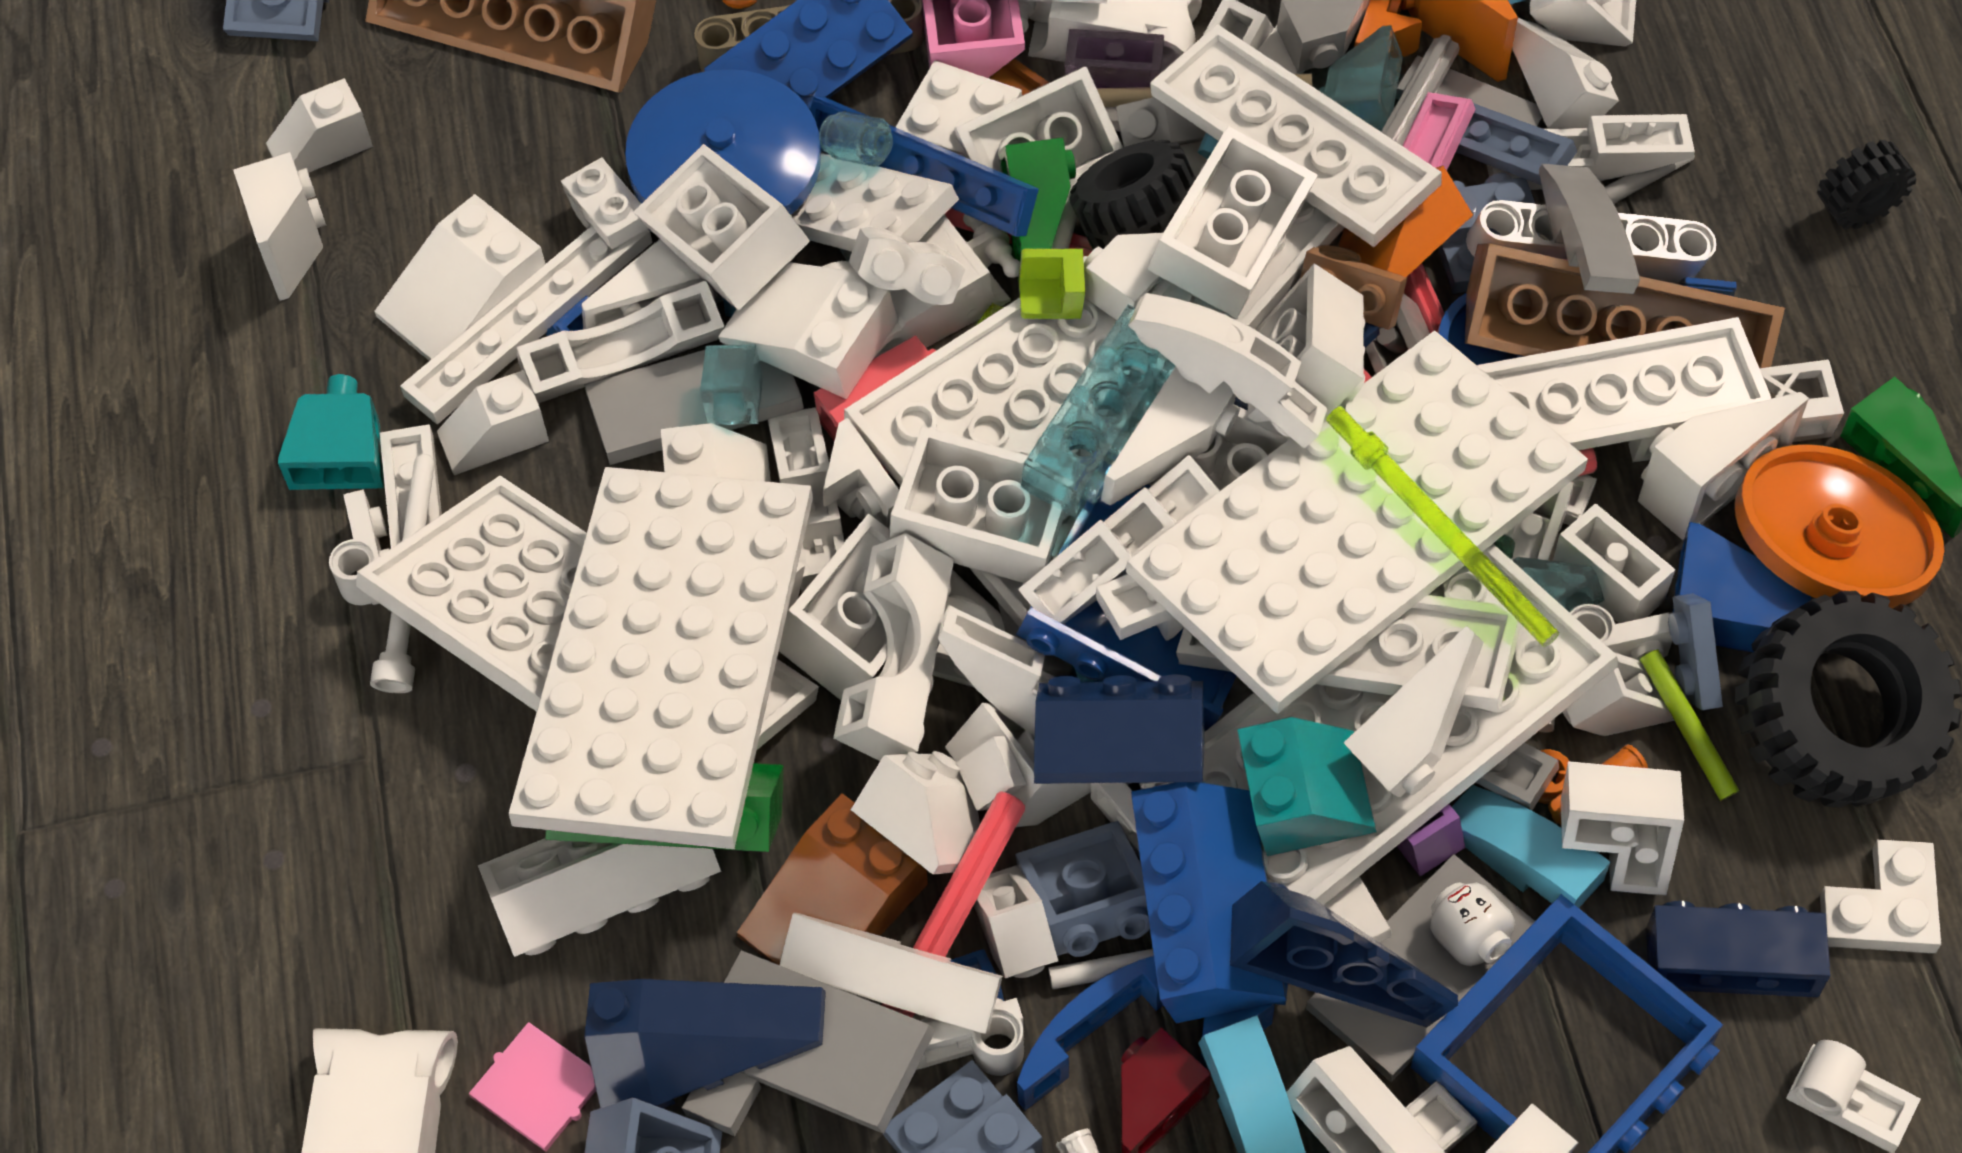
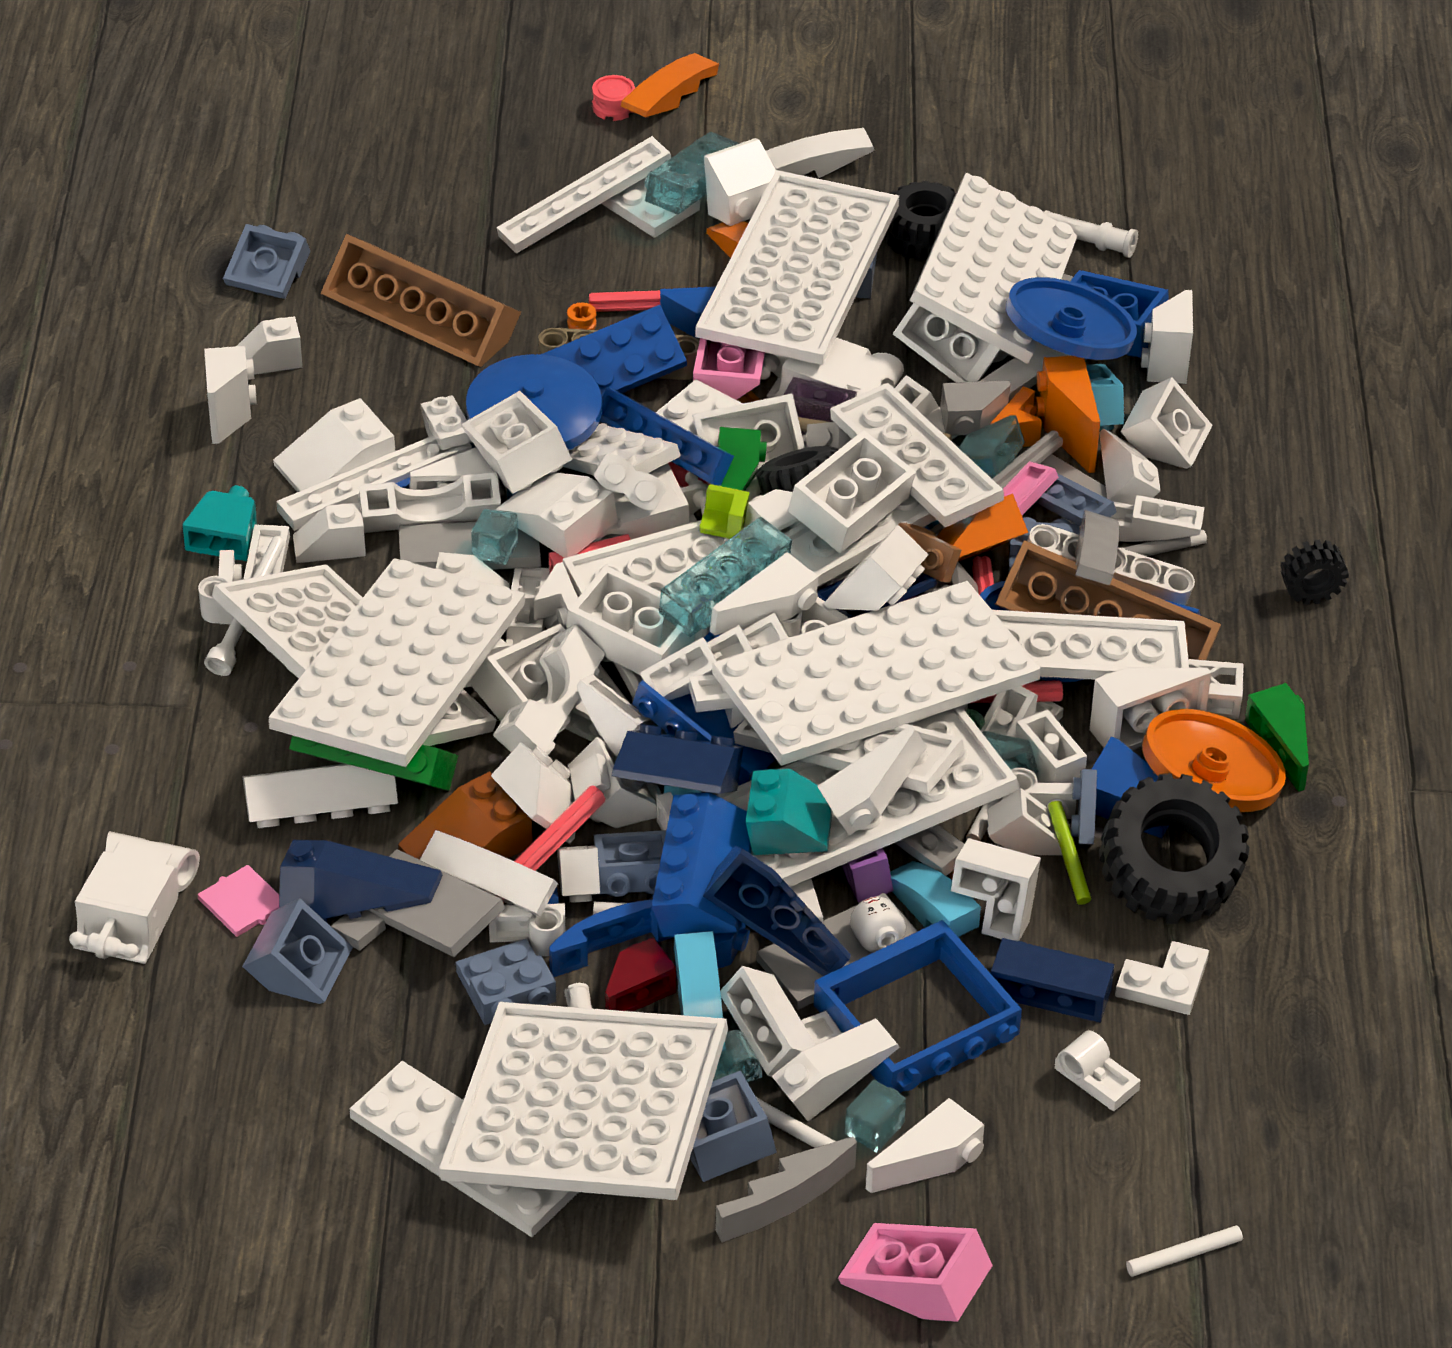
camera: 10 degrees right, 15 degrees down
clear light blue brick [819,111,893,167] -> none
white slope [1128,293,1327,449] -> none
clear neon green bar [1326,406,1560,648] -> none

